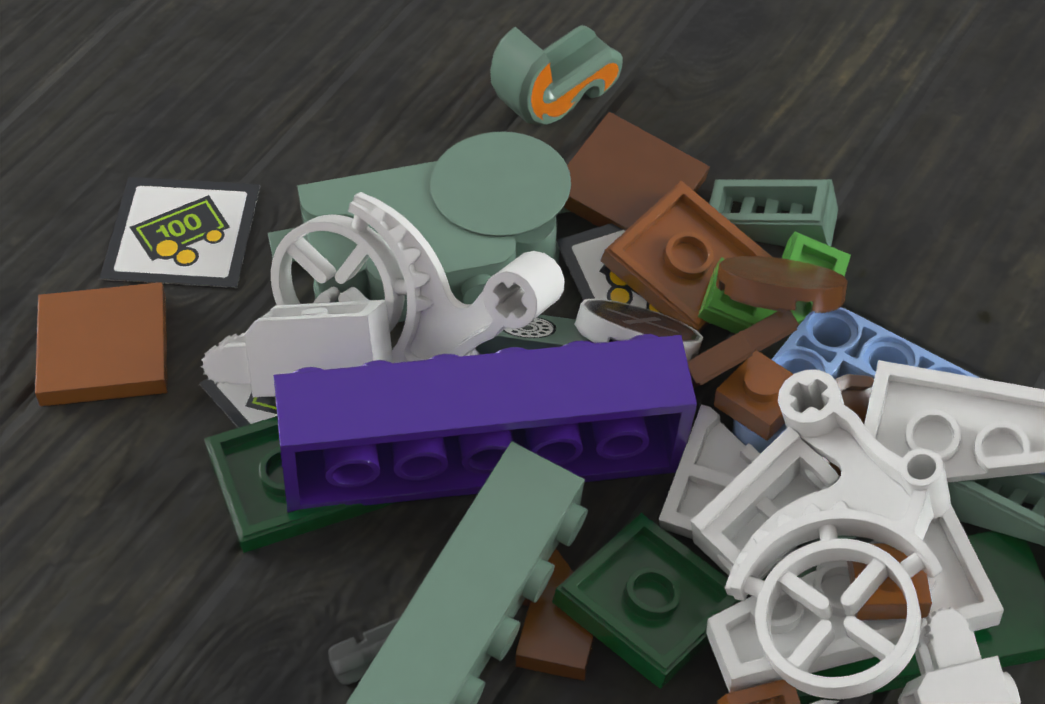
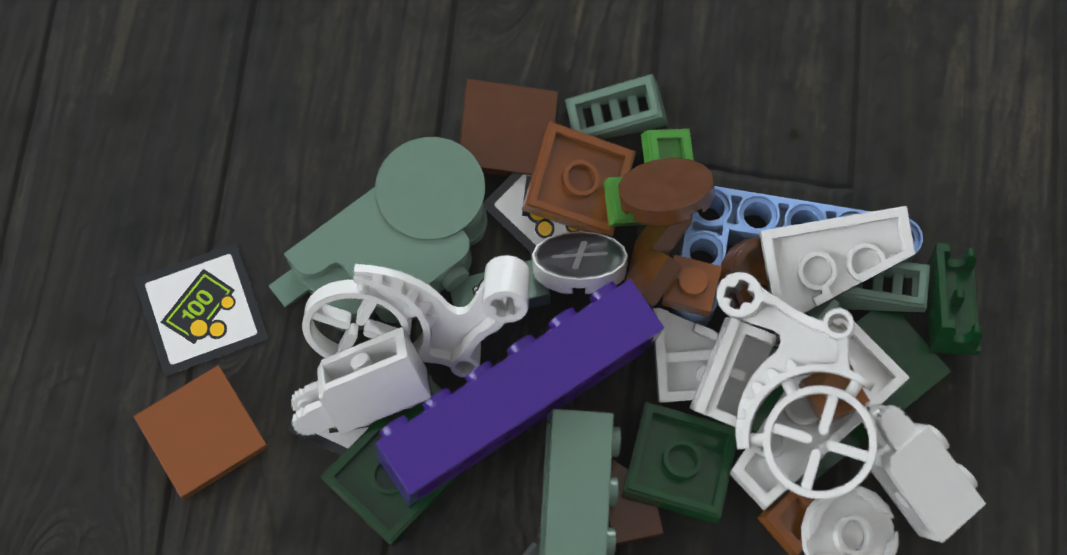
camera: 25 degrees left, 20 degrees up
sand green animal [490,25,623,126] -> none

